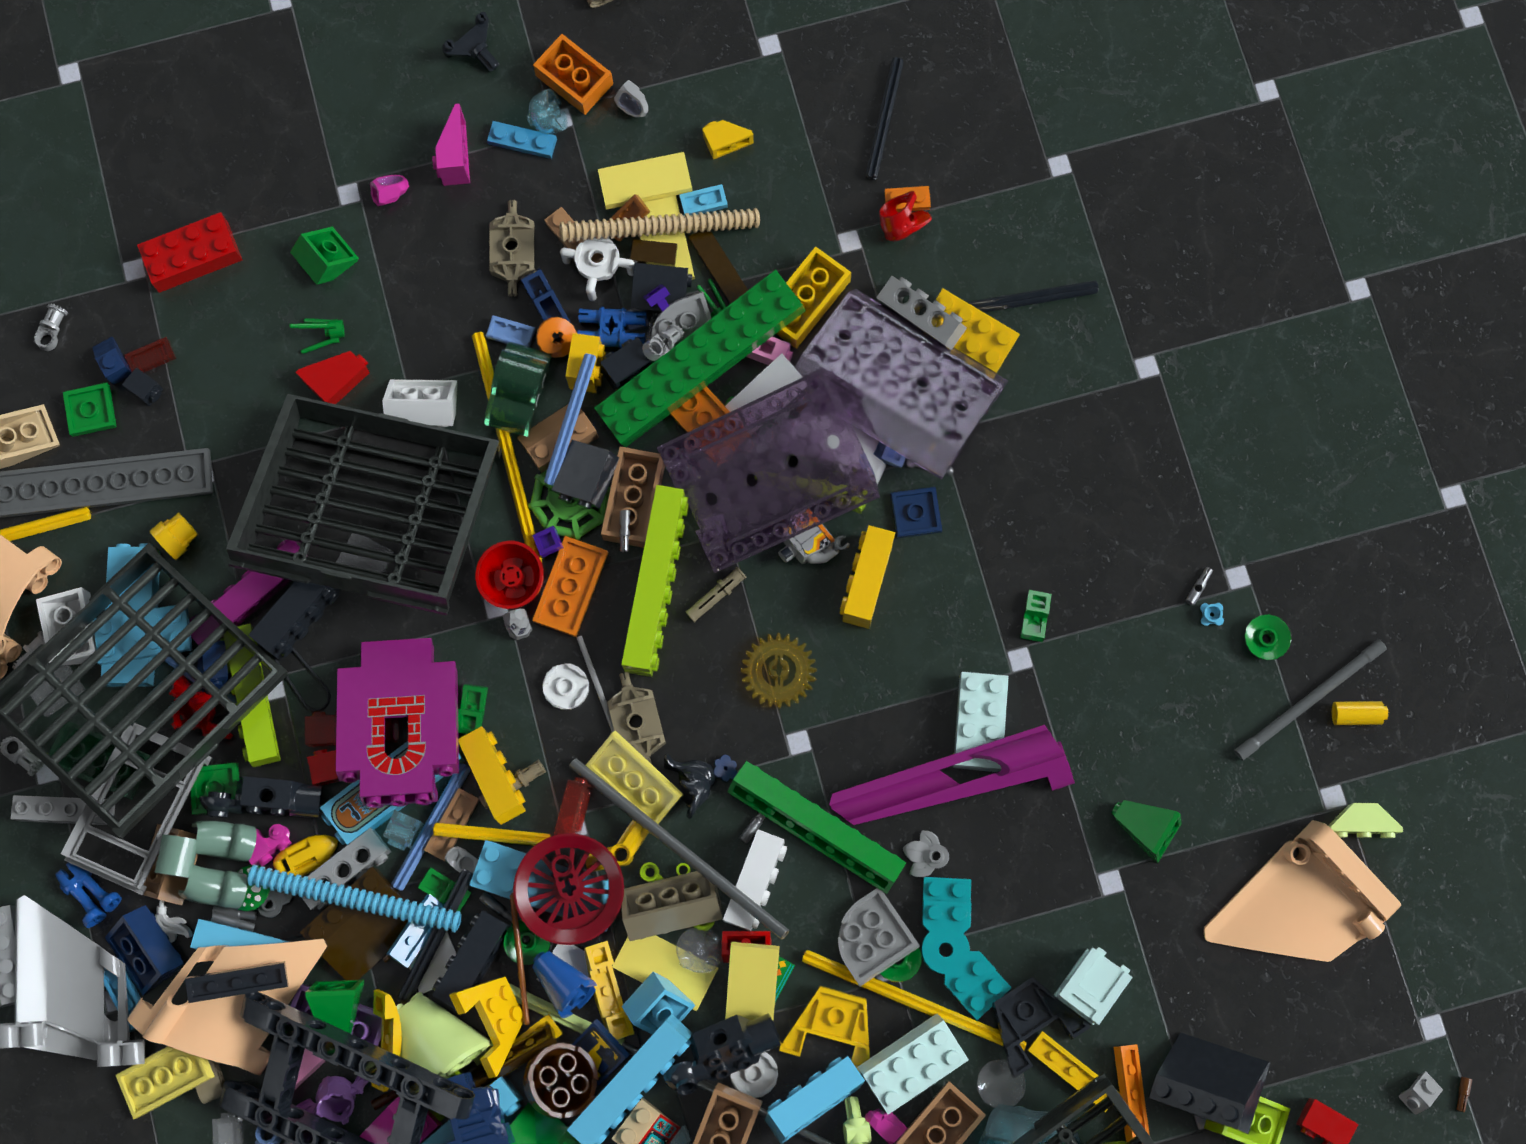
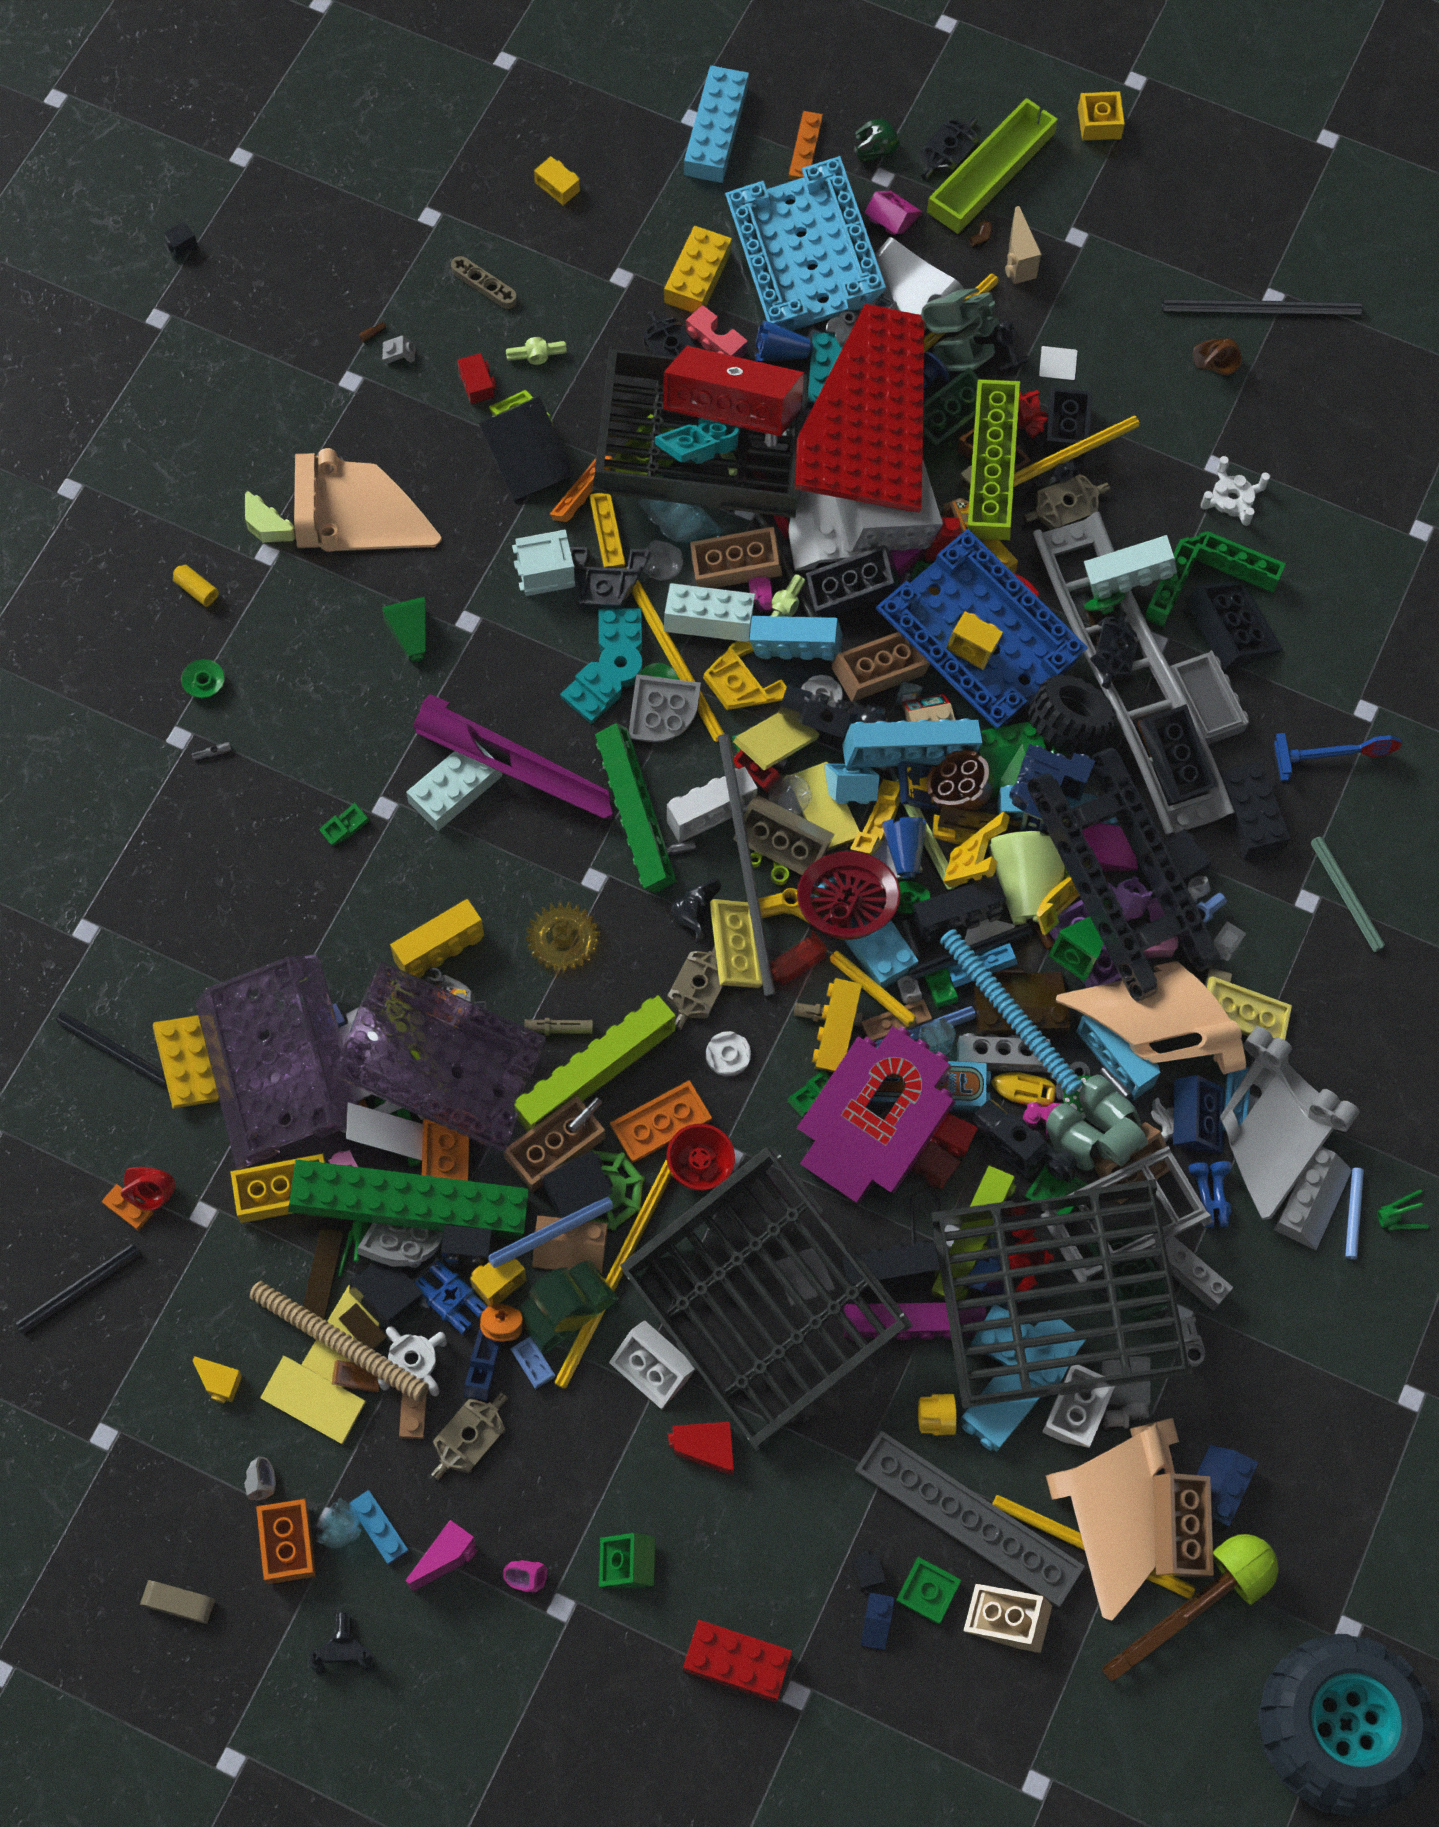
camera: 145 degrees left, 10 degrees down
light grey connector [34,304,68,351] -> none
clear red tile [125,337,176,372] -> none
black plate [185,961,289,1003] -> none
green plant [289,318,345,354] -> none
light grey rock [503,609,532,640] -> none
dark orange axle [510,893,530,1026] -> none
dark purple tile [532,526,563,557] -> none
light grey axle [577,636,614,732] -> none
light grey connector [642,324,684,361] -> none
dark purple tile [643,284,670,312] -> none
medium azure plate [679,184,728,215] -> none
dark blue plant [713,755,738,782] -> none
light grey brick [876,276,967,350] -> none
dark blue tile [890,487,942,539] -> none
light grey plate [903,830,949,877] -> none
medium azure plate [1200,603,1224,626] -> none
dark grey piece [1234,639,1387,761] -> none

